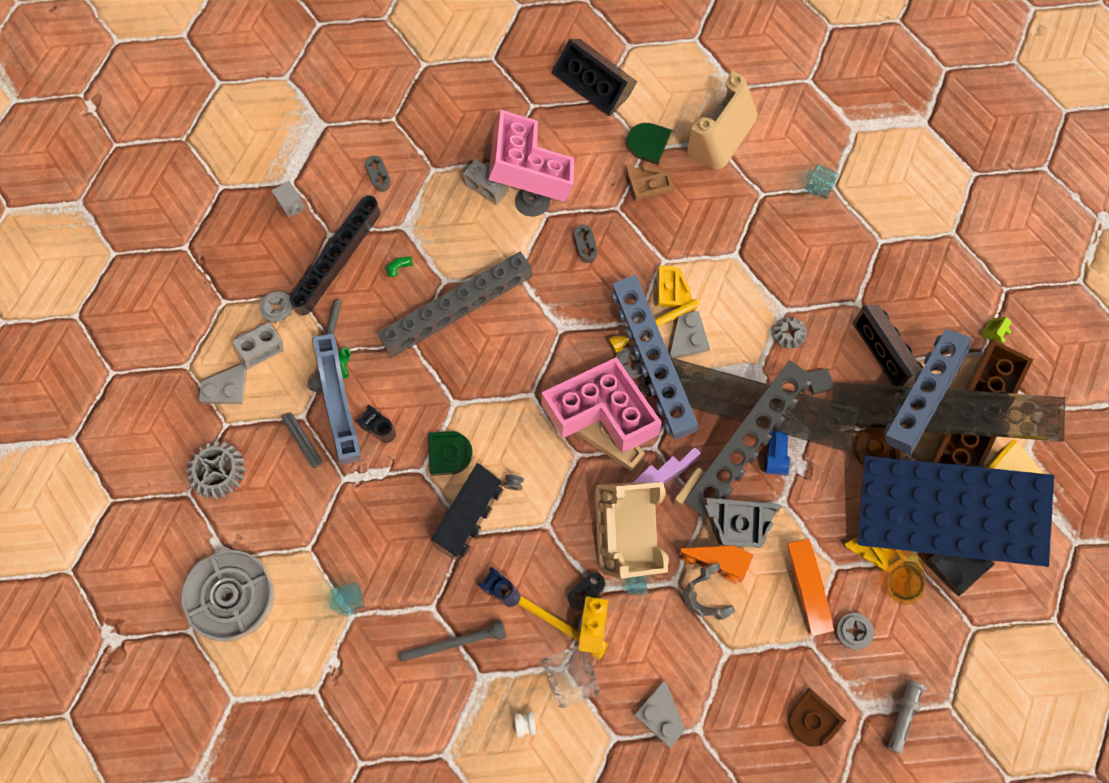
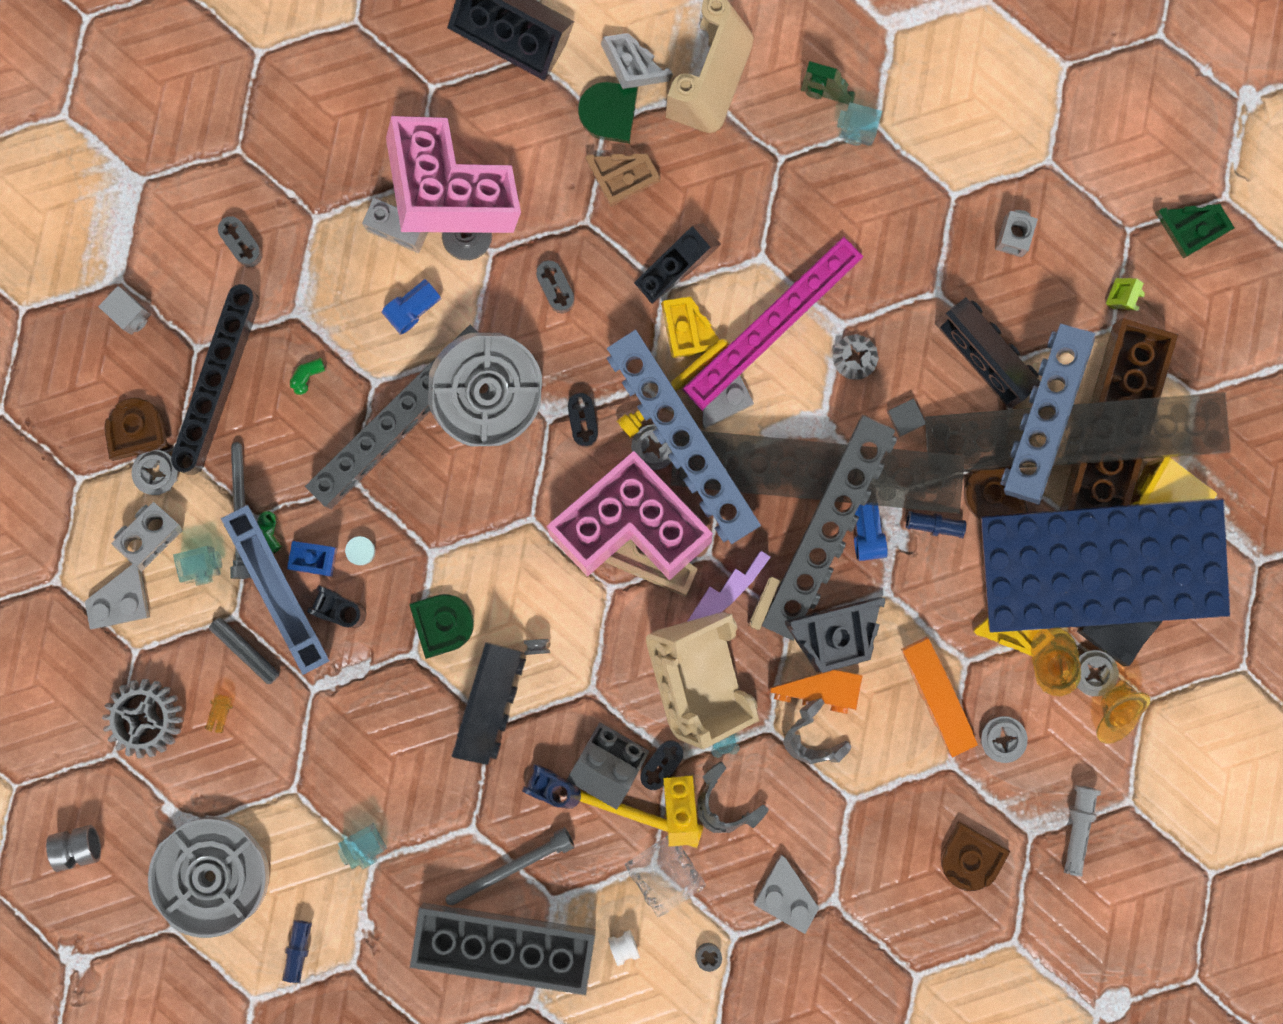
camera: 20 degrees left, 15 degrees up
none -> flat silver wheel [46,825,101,872]
none -> reddish brown tile [104,398,168,461]
none -> clear light blue brick [173,546,222,586]
none -> clear yellow pin [205,694,233,733]
none -> dark blue pin [282,920,312,983]
none -> blue slope [287,541,337,577]
none -> light aqua tile [345,536,376,566]
none -> blue piece [382,279,442,335]
none -> dark grey brick [410,903,596,995]
none -> light grey piece [428,333,542,446]
none -> dark grey slope [567,722,649,810]
none -> black beam [568,393,598,448]
none -> light grey wing [601,33,673,89]
none -> black slope [634,223,721,304]
none -> dark pink tile [683,237,864,411]
none -> dark grey bush [695,943,722,972]
none -> dark grey helmet [697,762,769,833]
none -> dark green wing [800,61,855,105]
none -> dark blue pin [905,511,966,538]
none -> light grey brick [995,210,1038,257]
none -> light grey gear [1071,650,1119,696]
none -> clear yellow piece [1096,680,1151,744]
none -> dark green wing [1155,204,1235,259]

